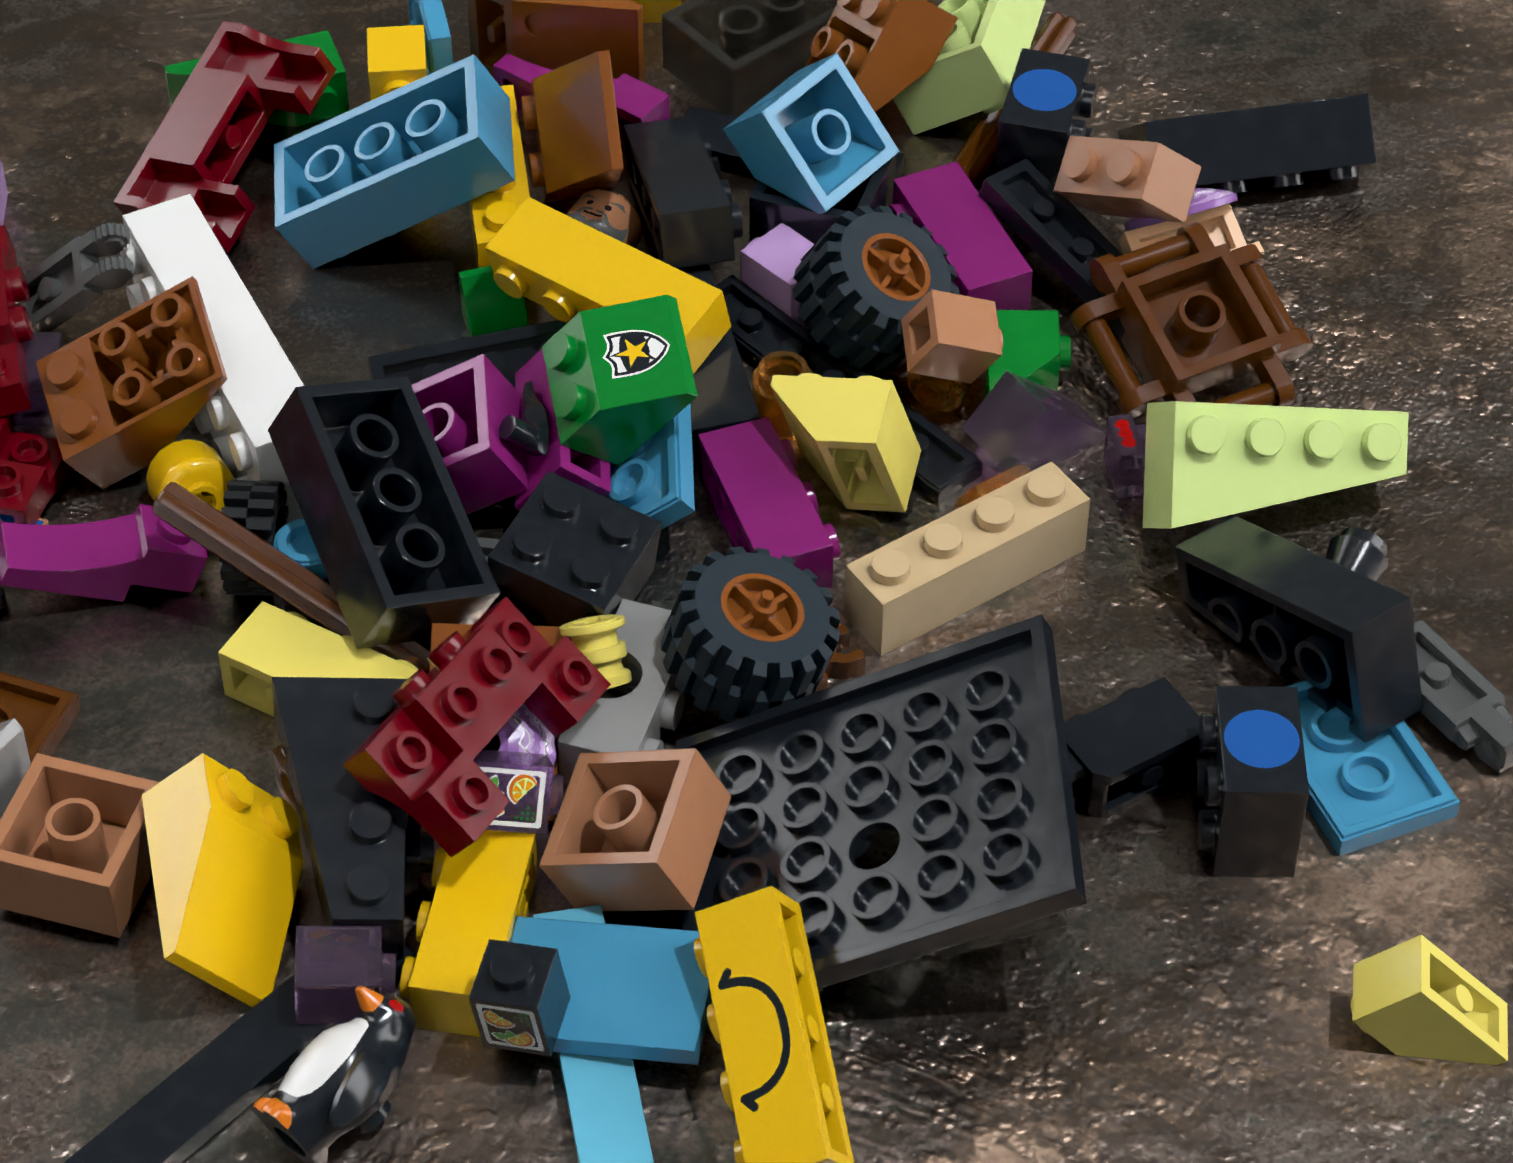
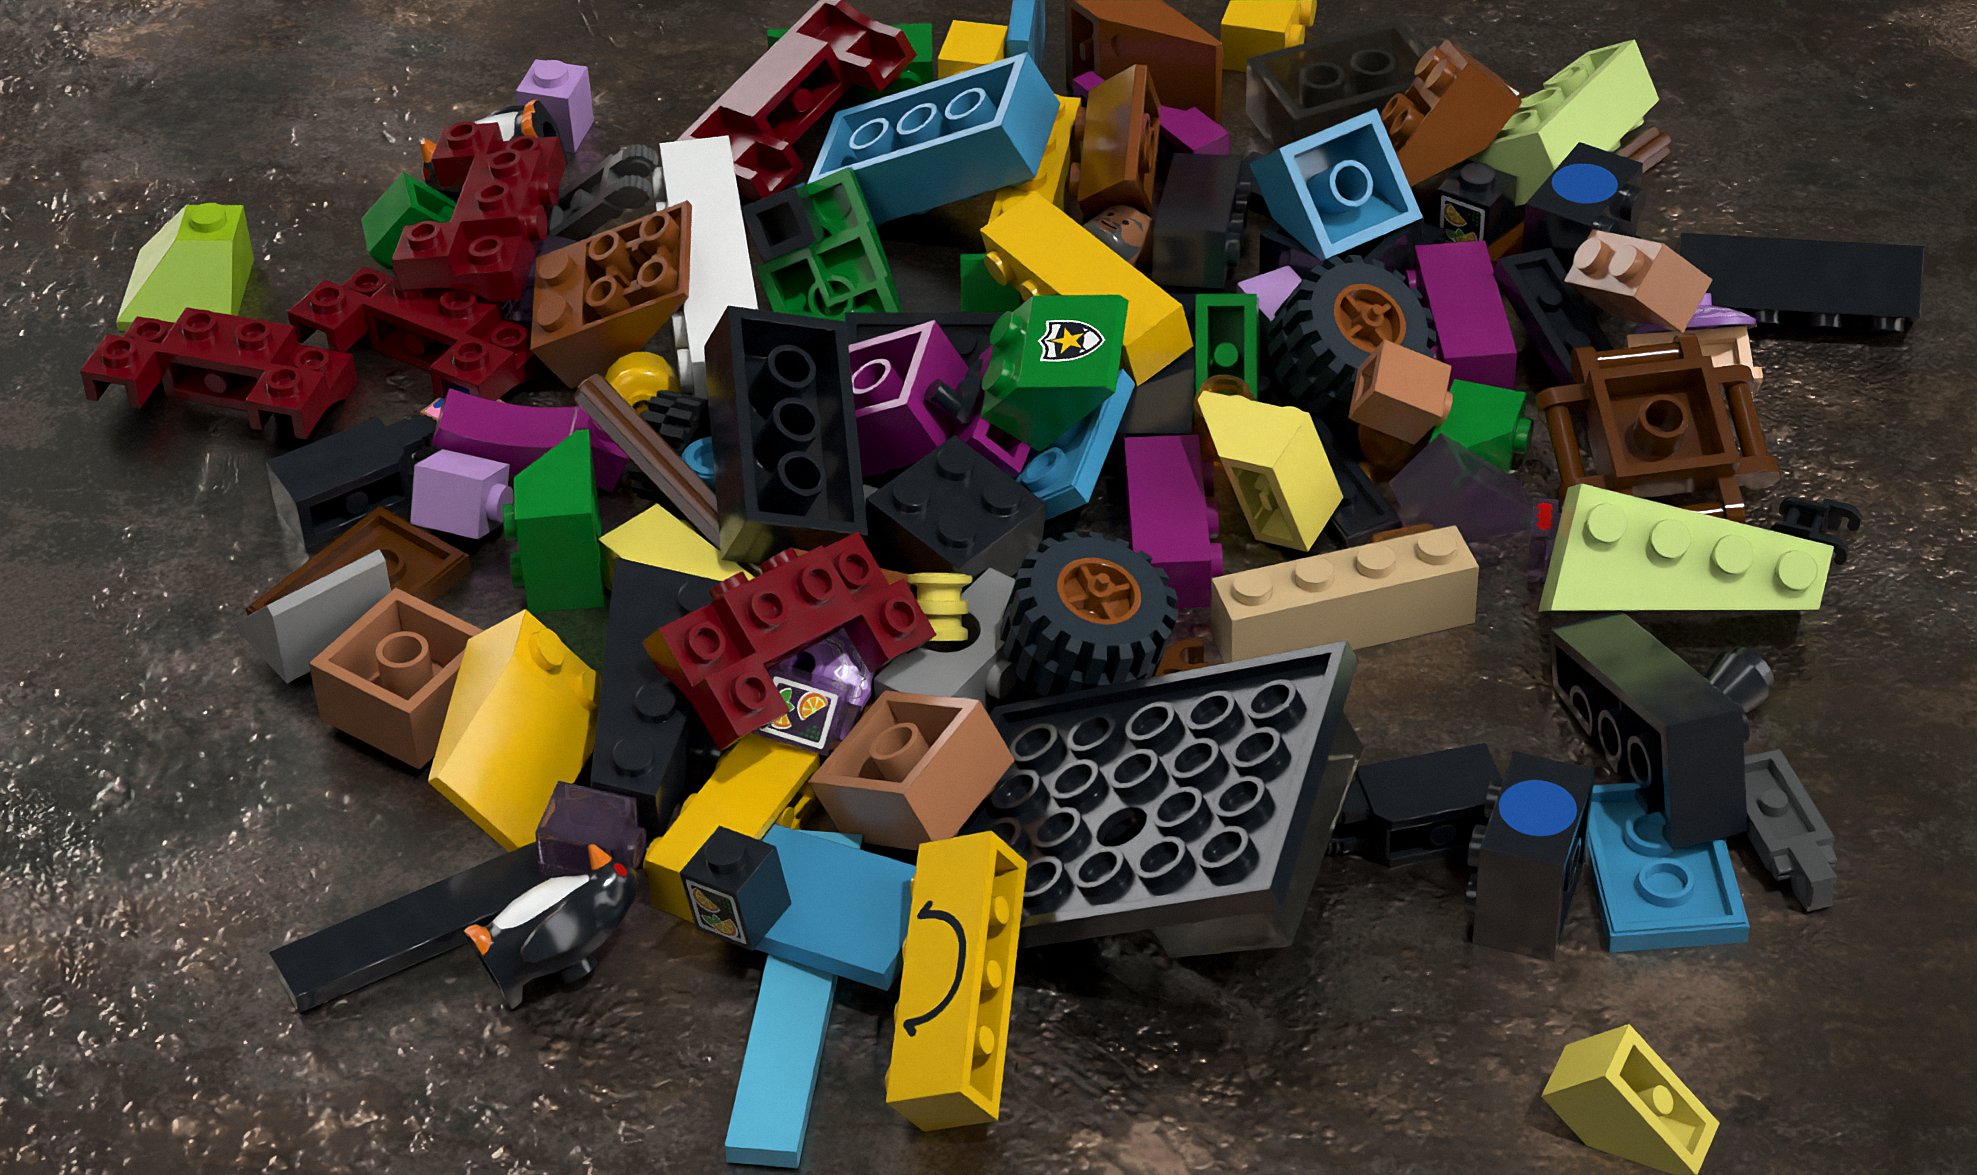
camera: 20 degrees right, 5 degrees down
none -> lavender brick [410,449,513,539]
none -> green slope [503,429,605,613]
none -> black brick [741,182,826,262]
none -> green slope [755,167,903,321]
none -> green slope [1196,294,1259,417]
none -> black brick [1436,159,1517,247]
none -> black piece [1770,497,1862,565]

